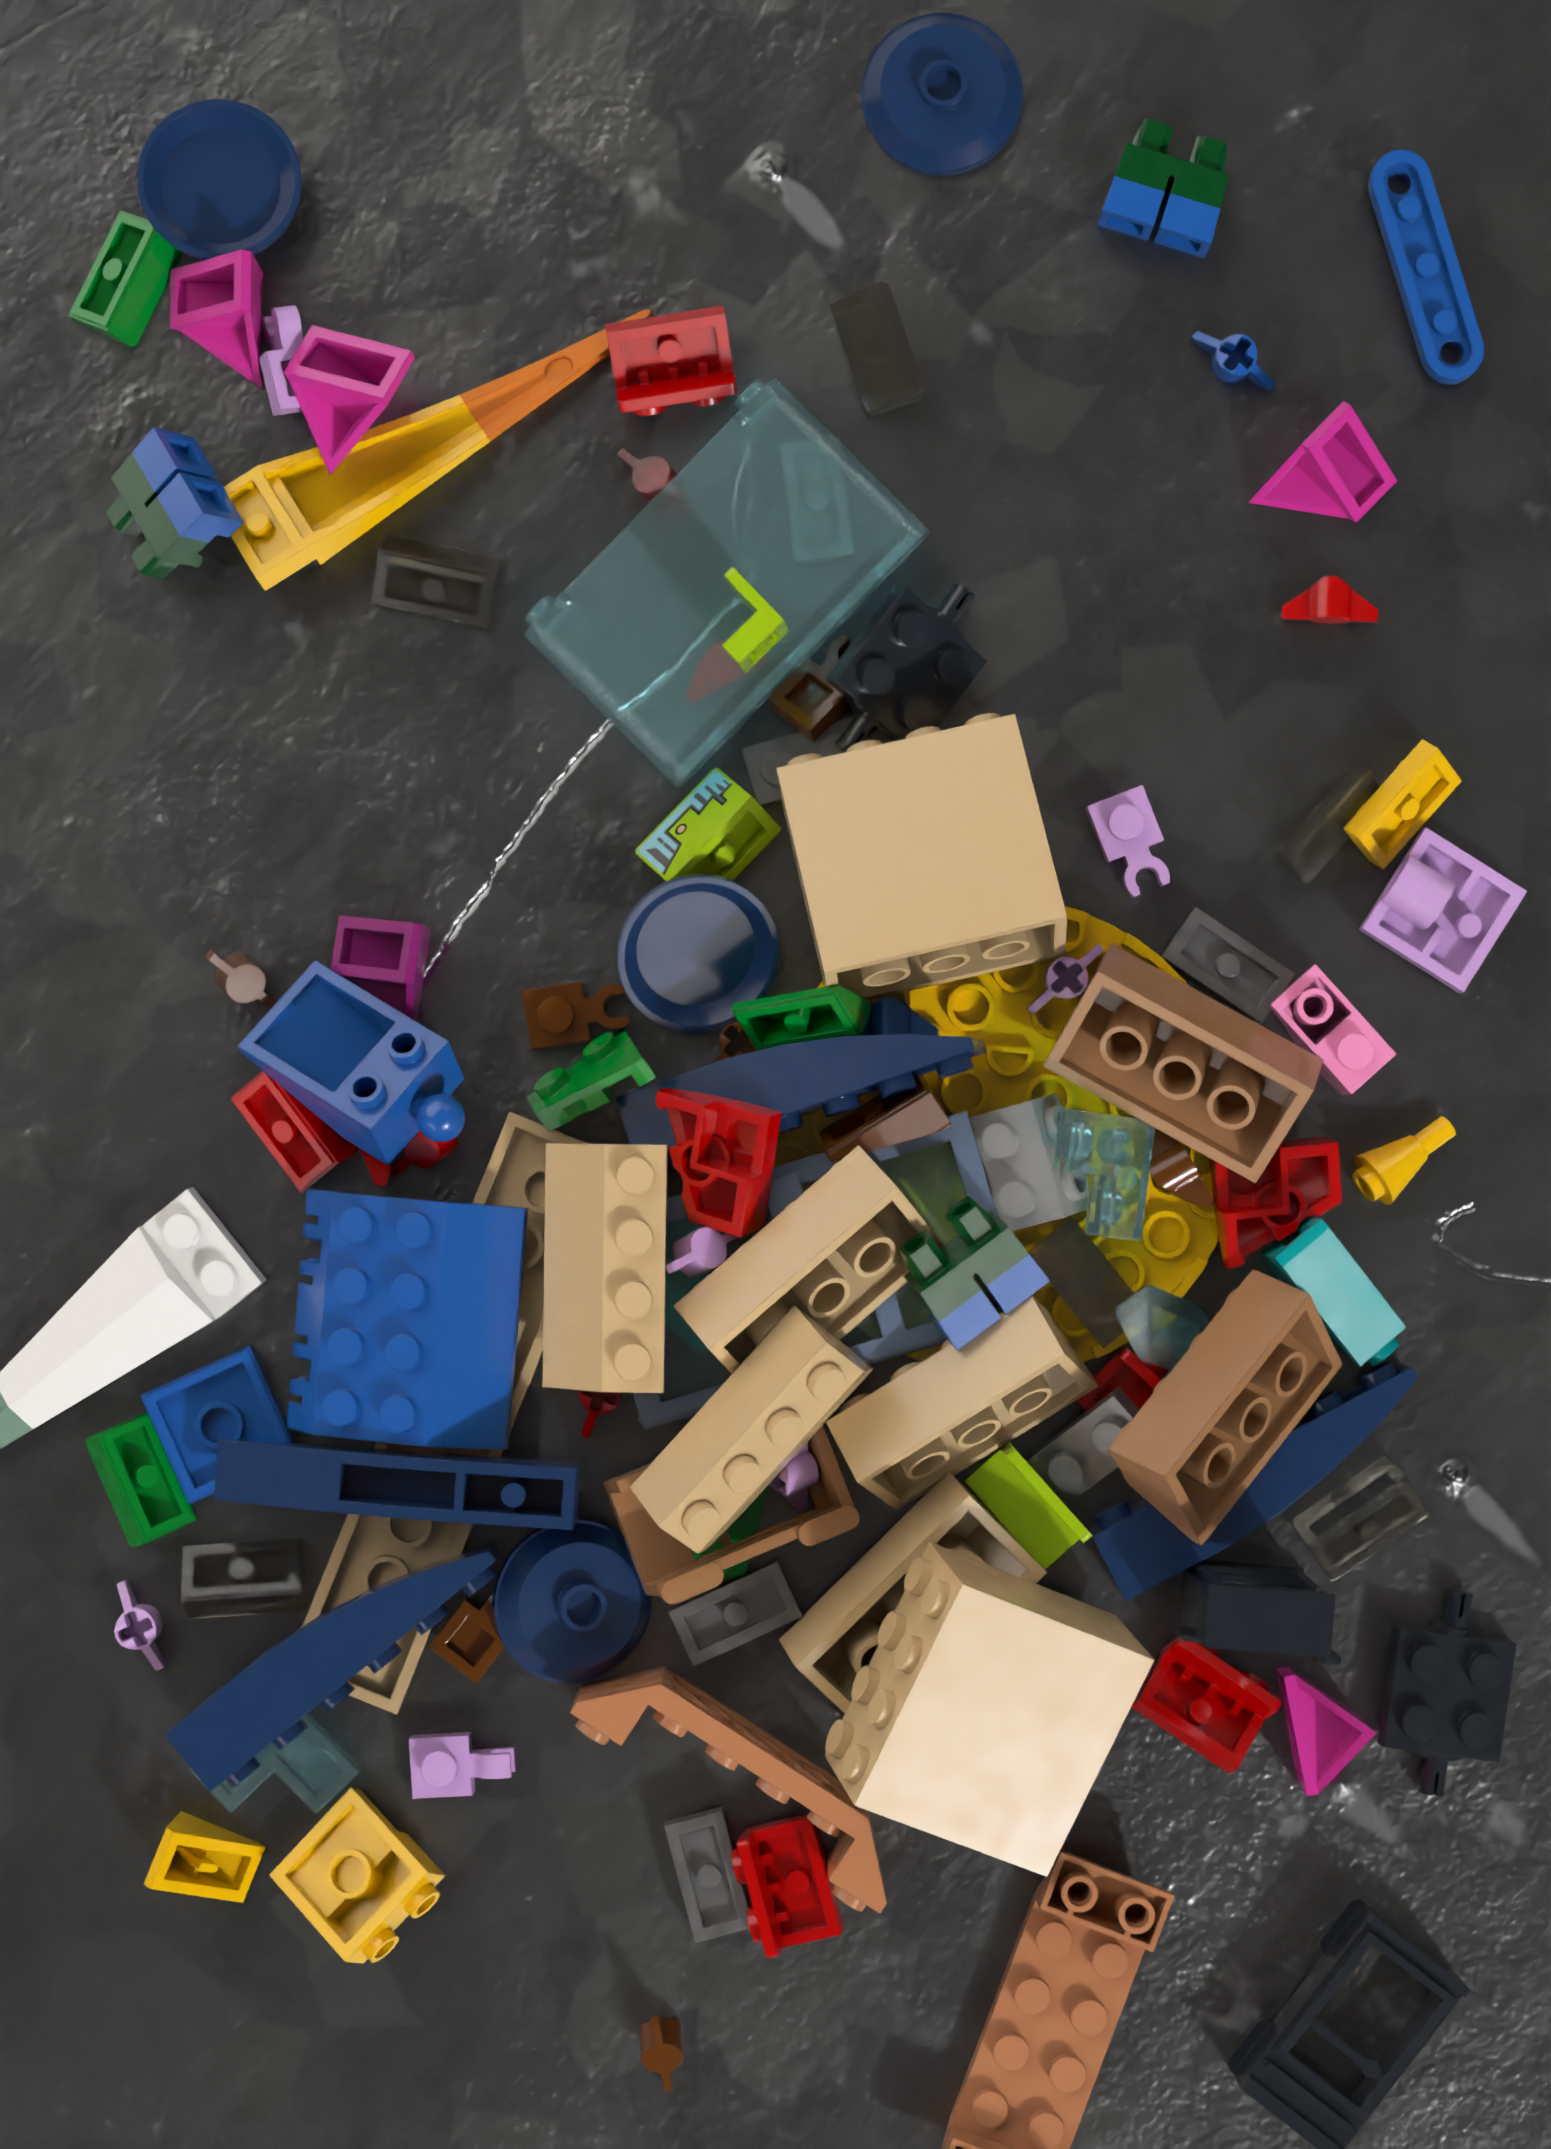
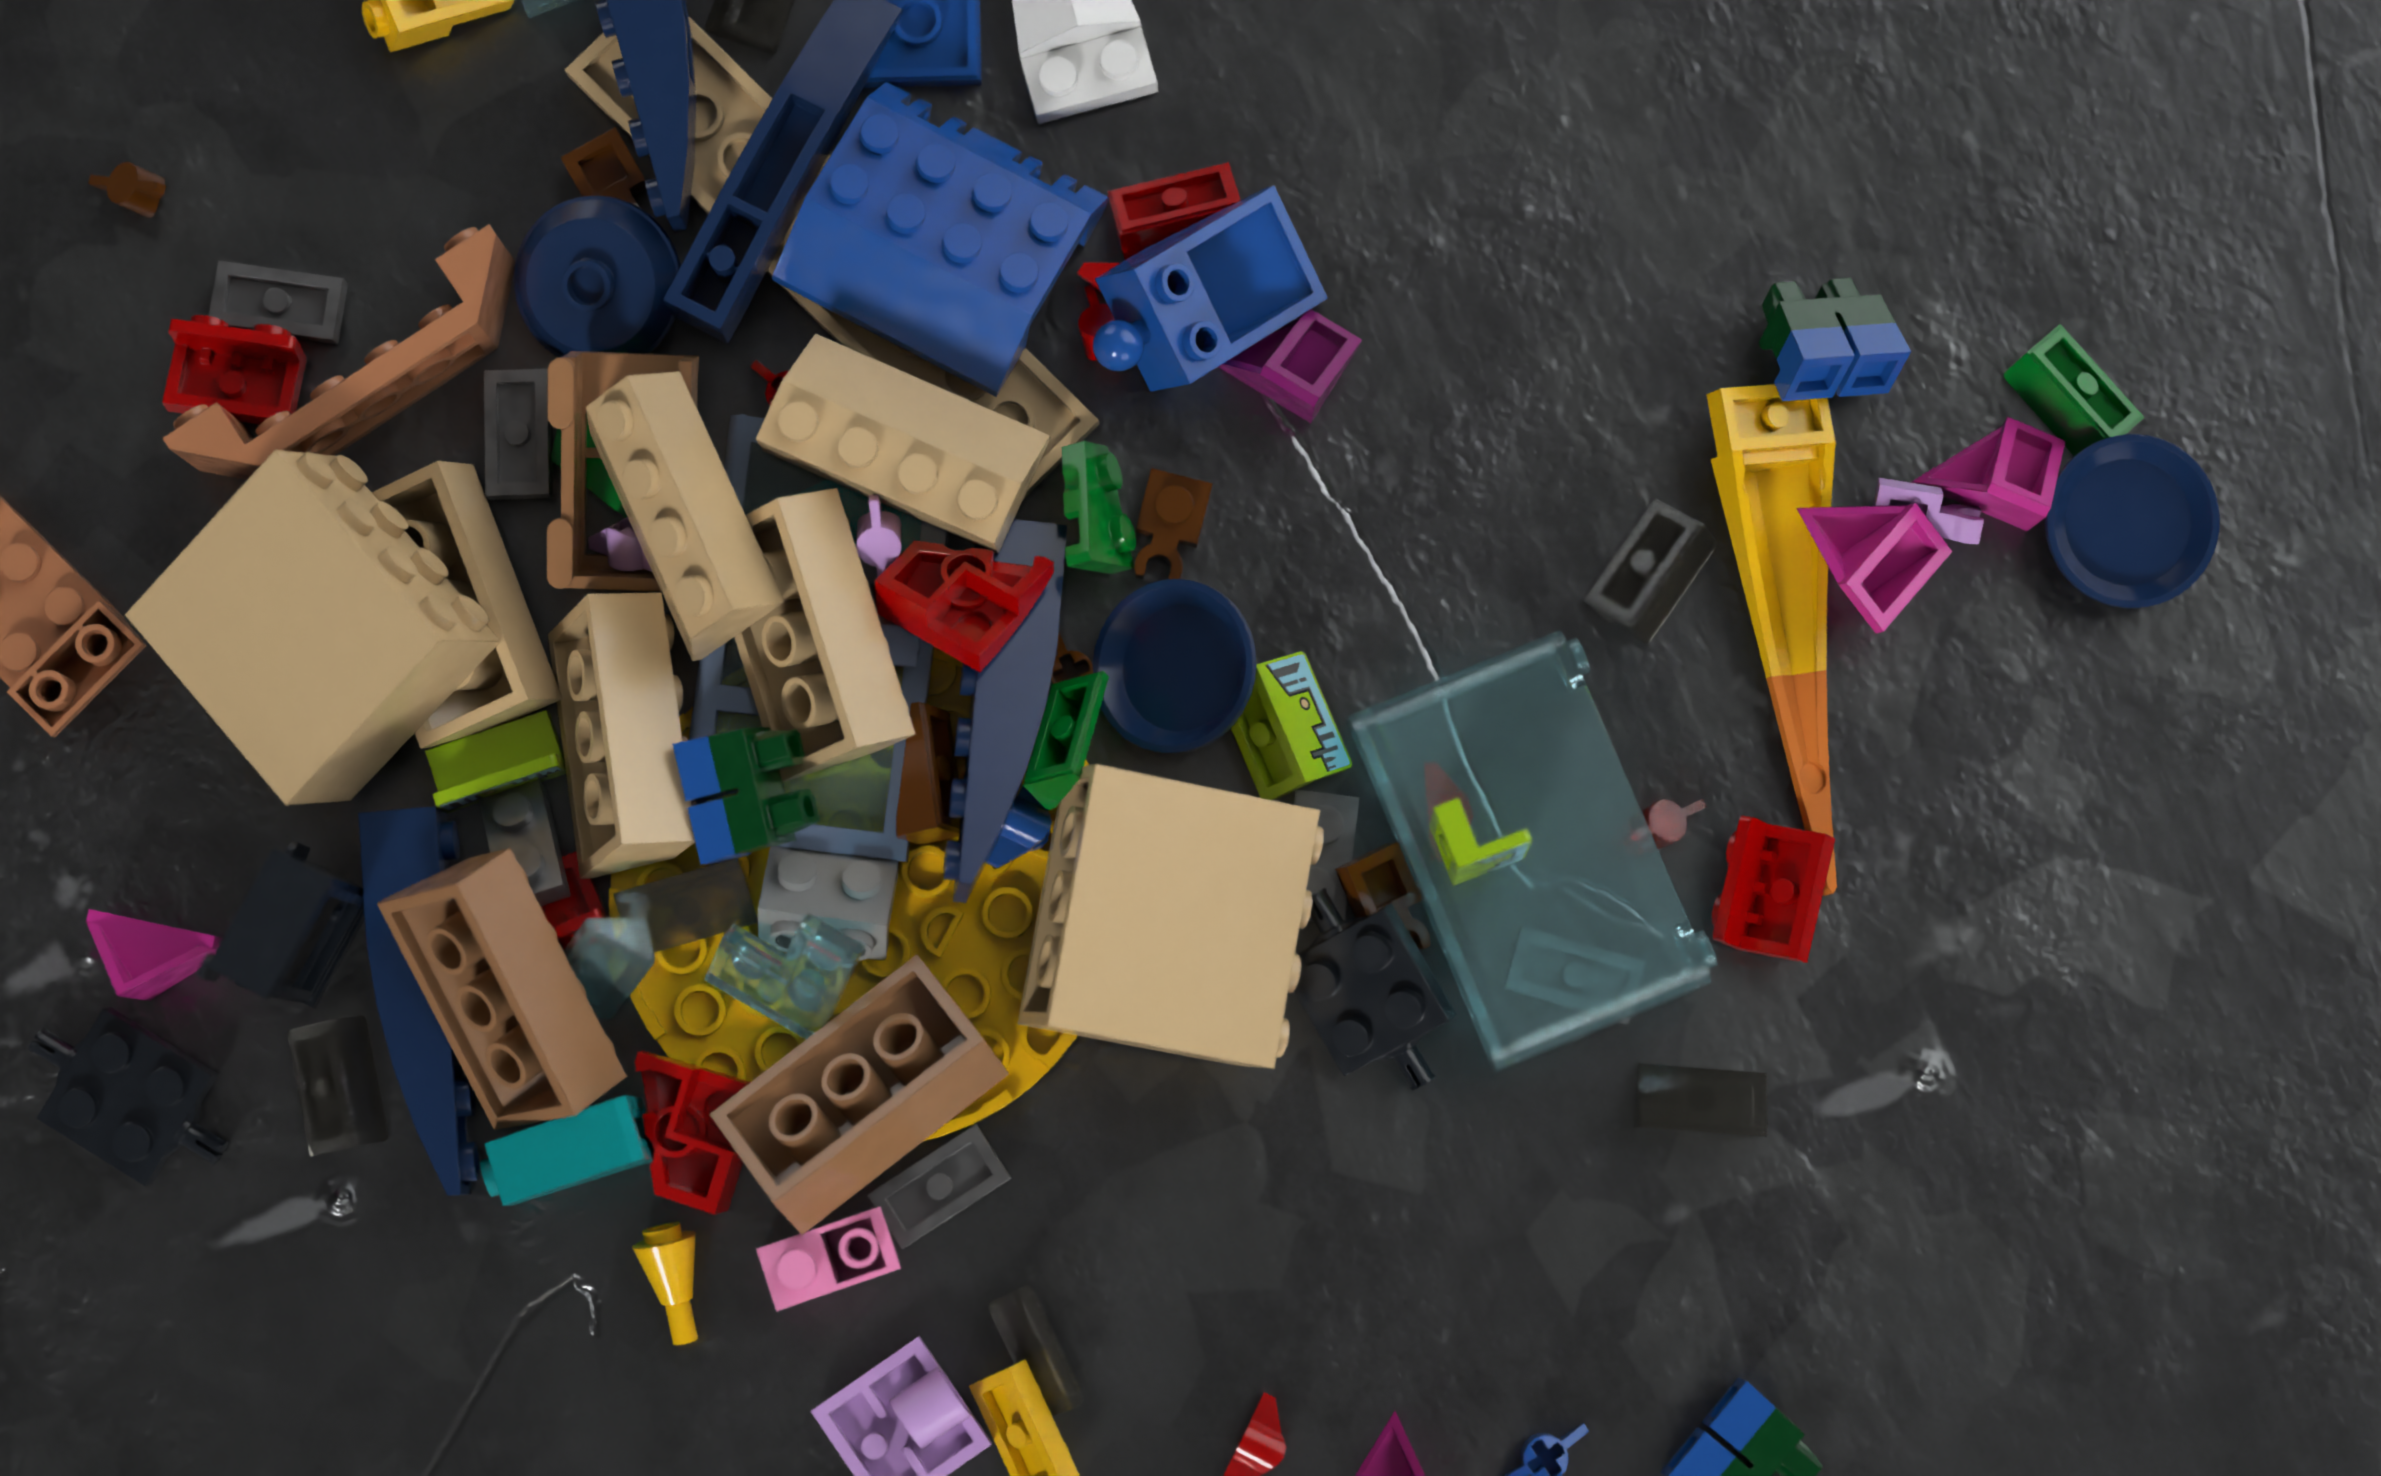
camera: 110 degrees right, 5 degrees down
piece [205,949,277,1009] -> none
lavender plate [409,1732,516,1799] -> none
dark blue piece [861,13,1023,176] -> none
lavender piece [1026,944,1104,1015] -> none
lavender plate [1085,785,1170,898] -> none
red bracket [1131,1637,1282,1773] -> none
reddish brown piece [1150,1128,1214,1209] -> none

